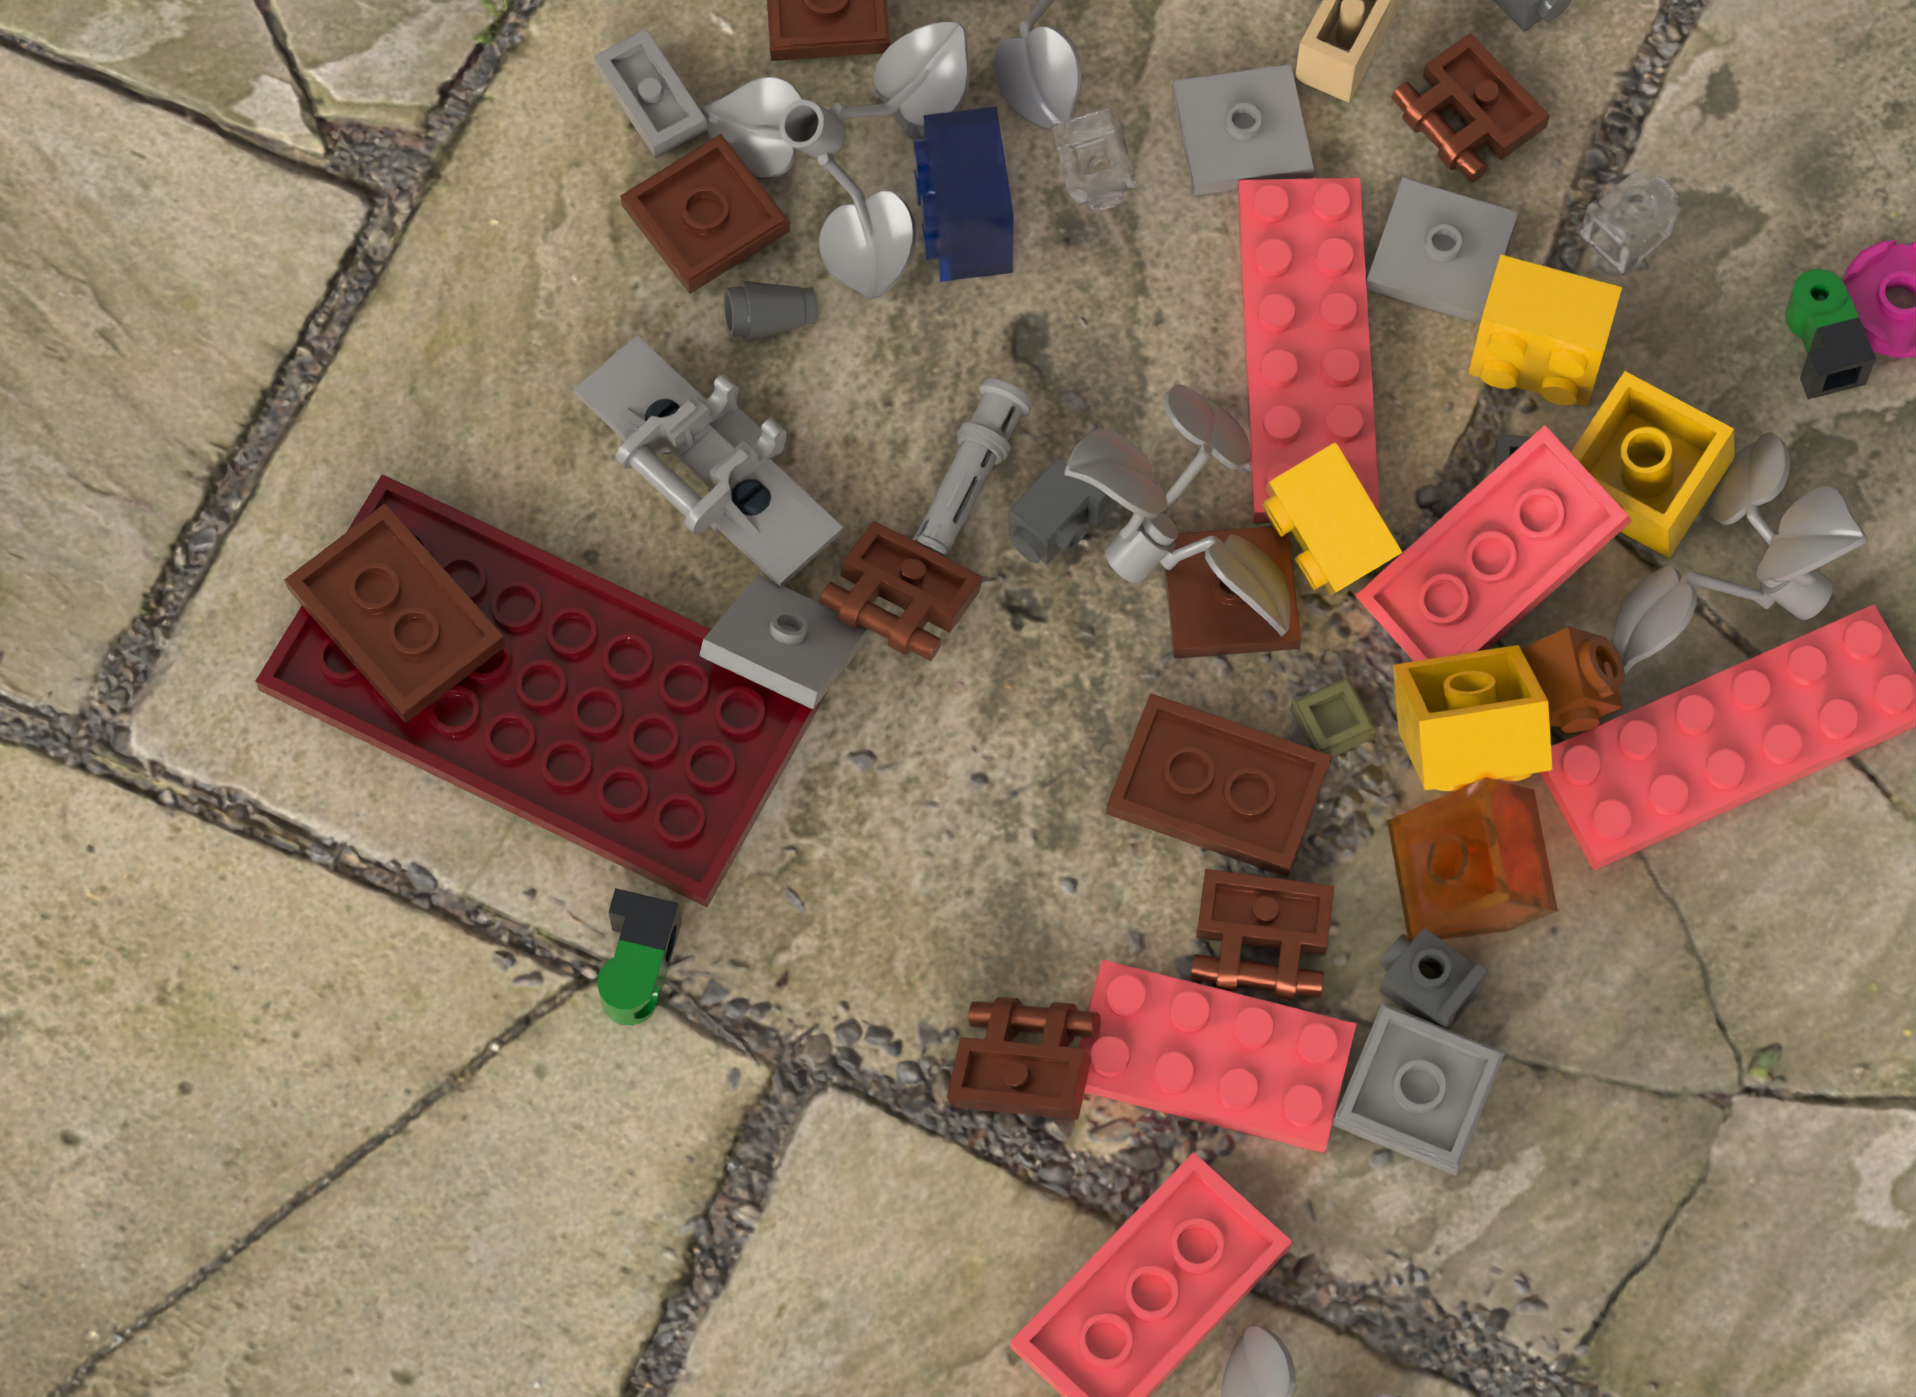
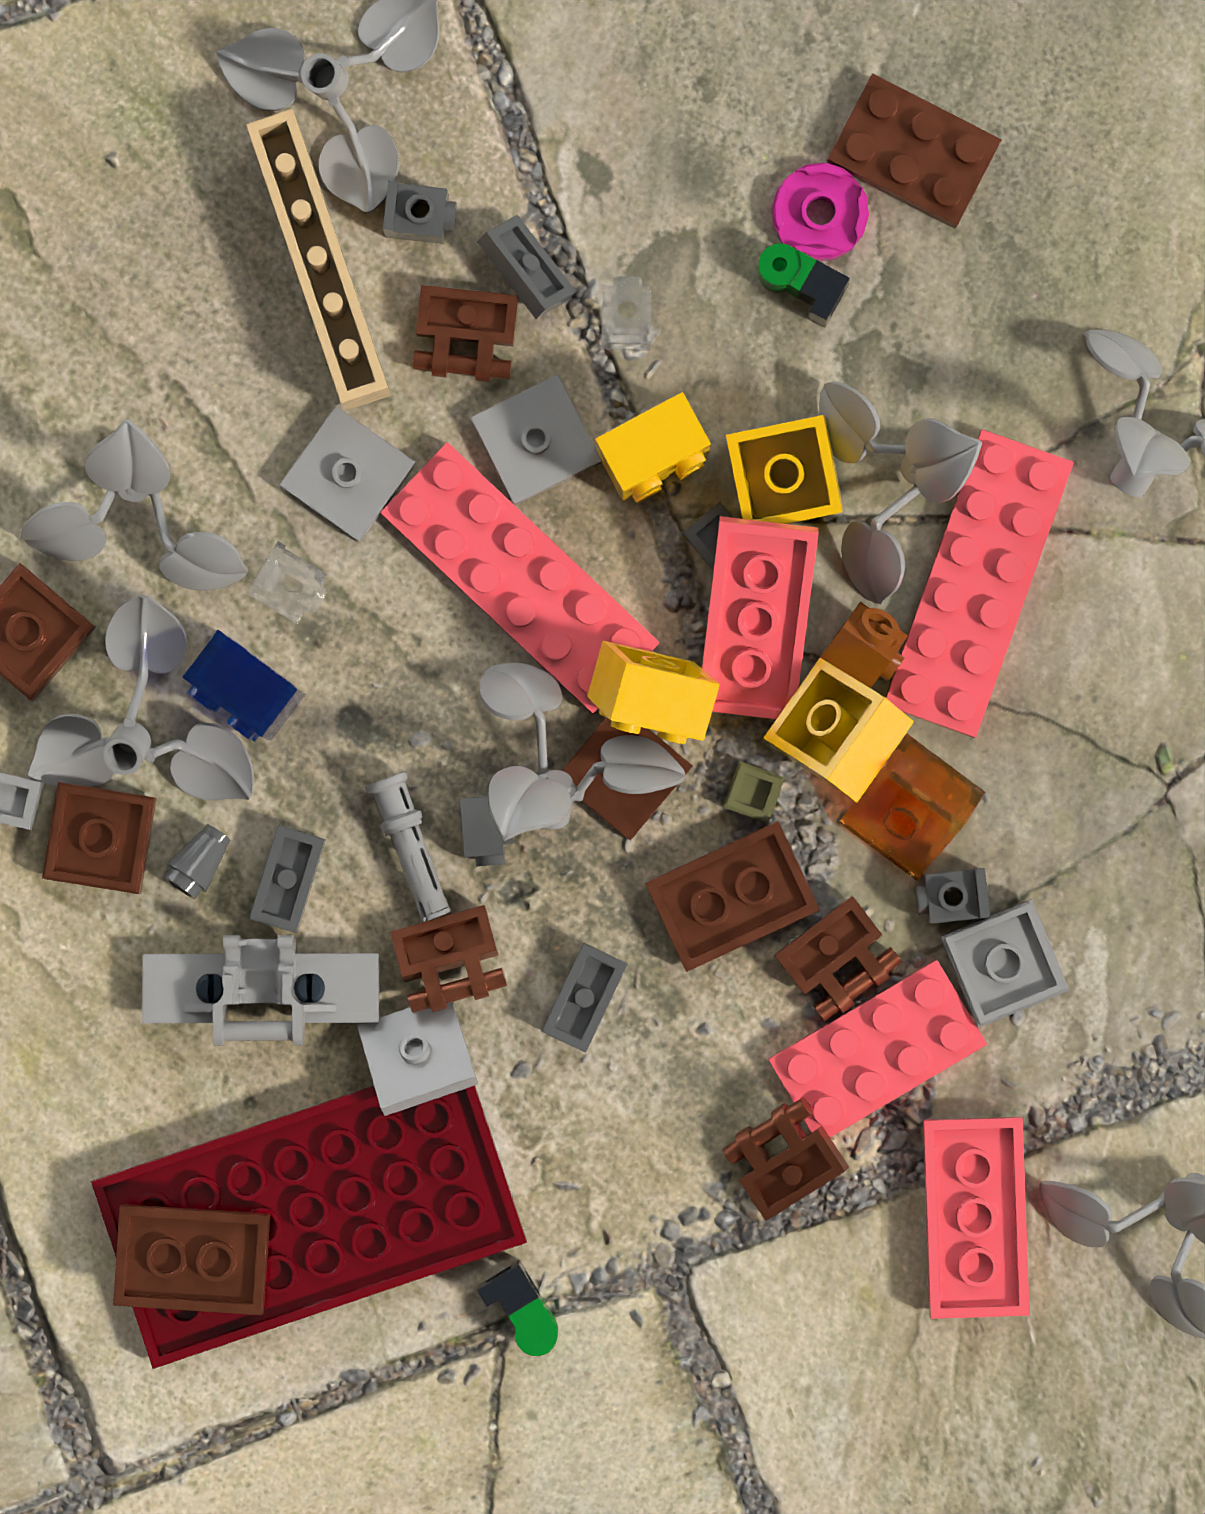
camera: 45 degrees left, 20 degrees up
none -> dark grey plate [249,825,326,933]
none -> dark grey plate [477,214,576,319]
none -> dark grey plate [542,943,628,1053]

